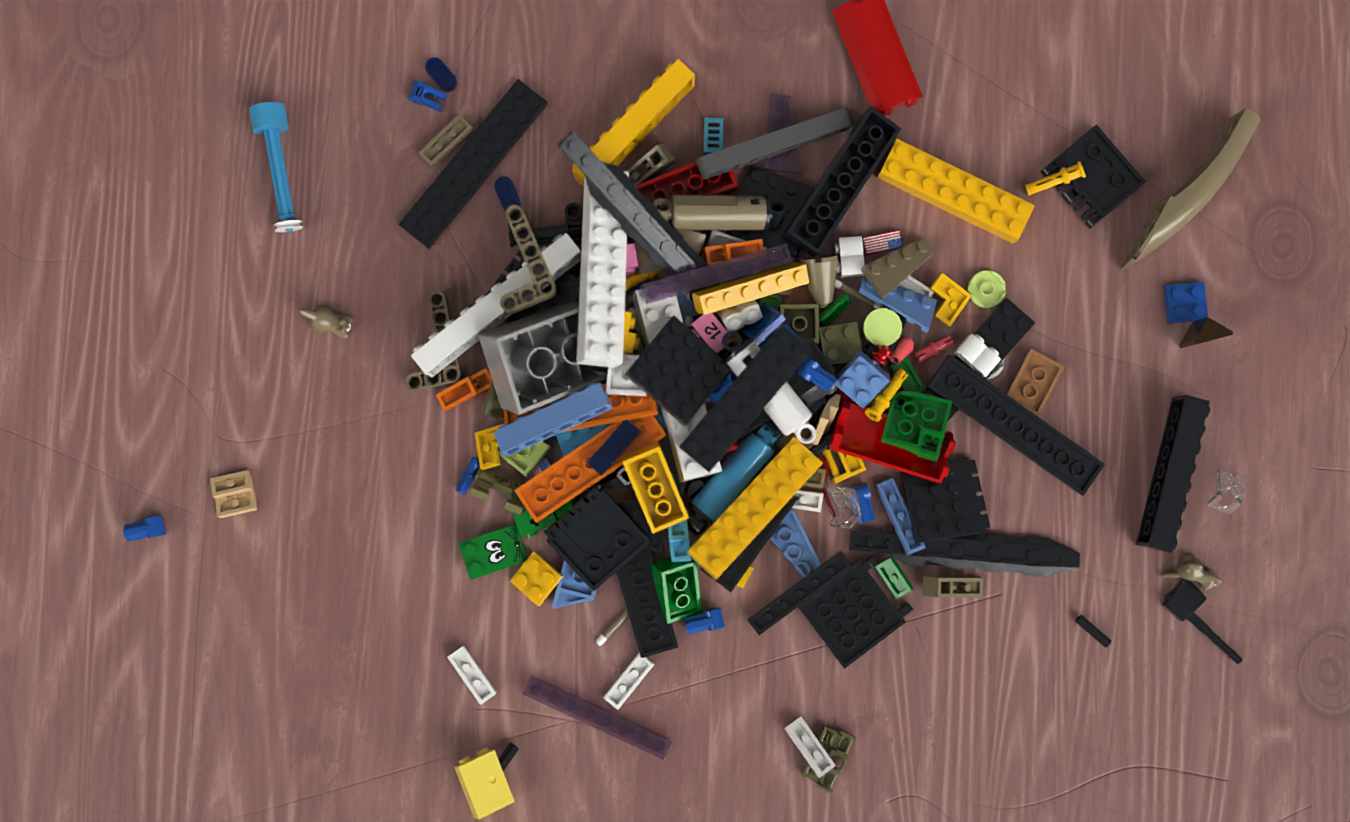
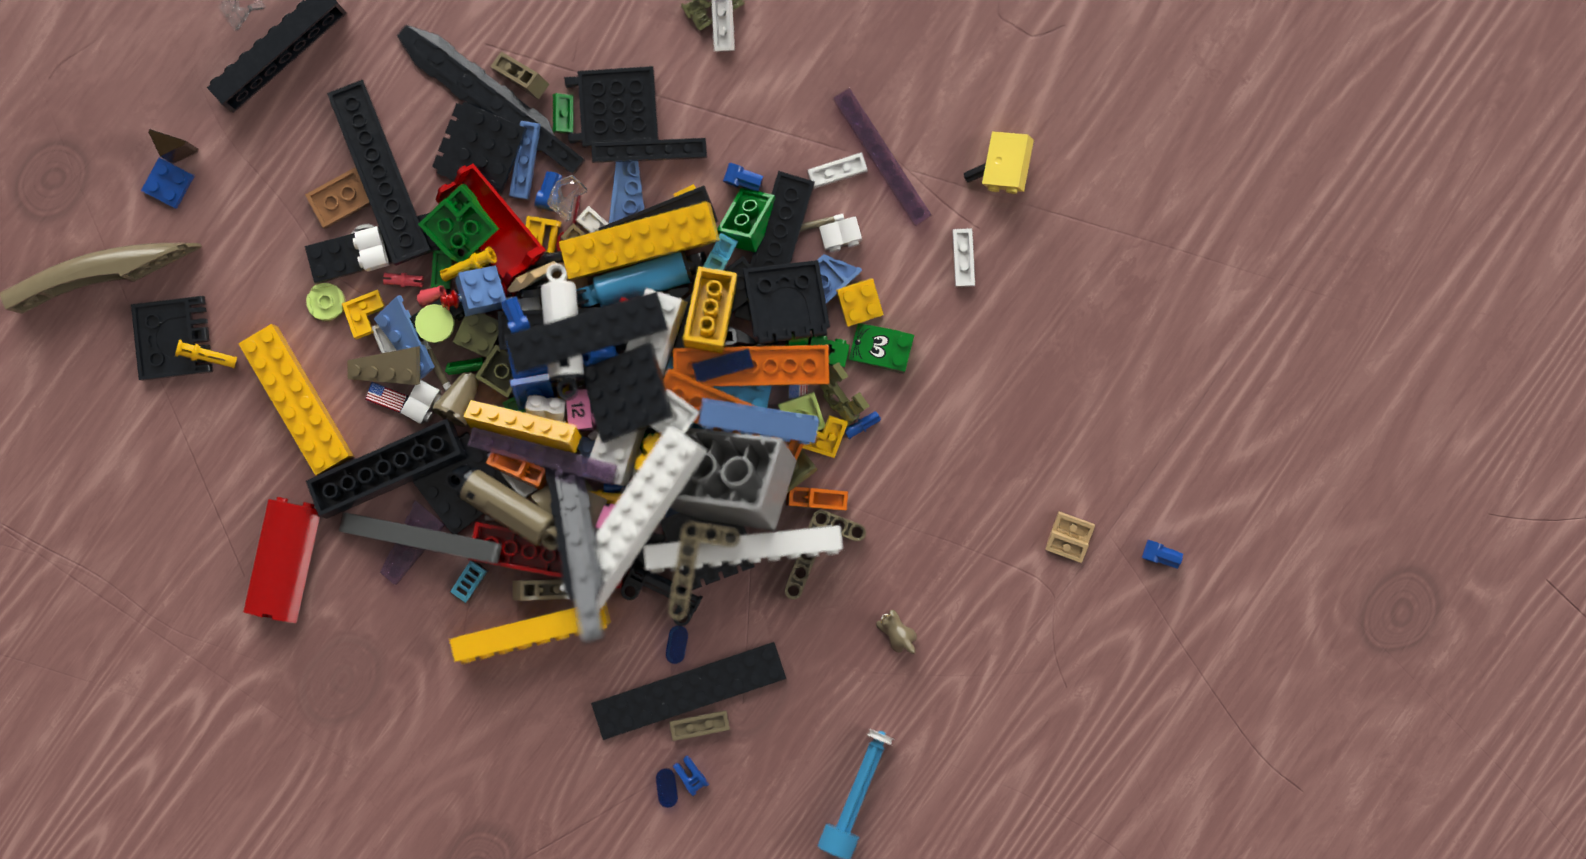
camera: 145 degrees left, 0 degrees up
none -> white brick [819,217,862,253]

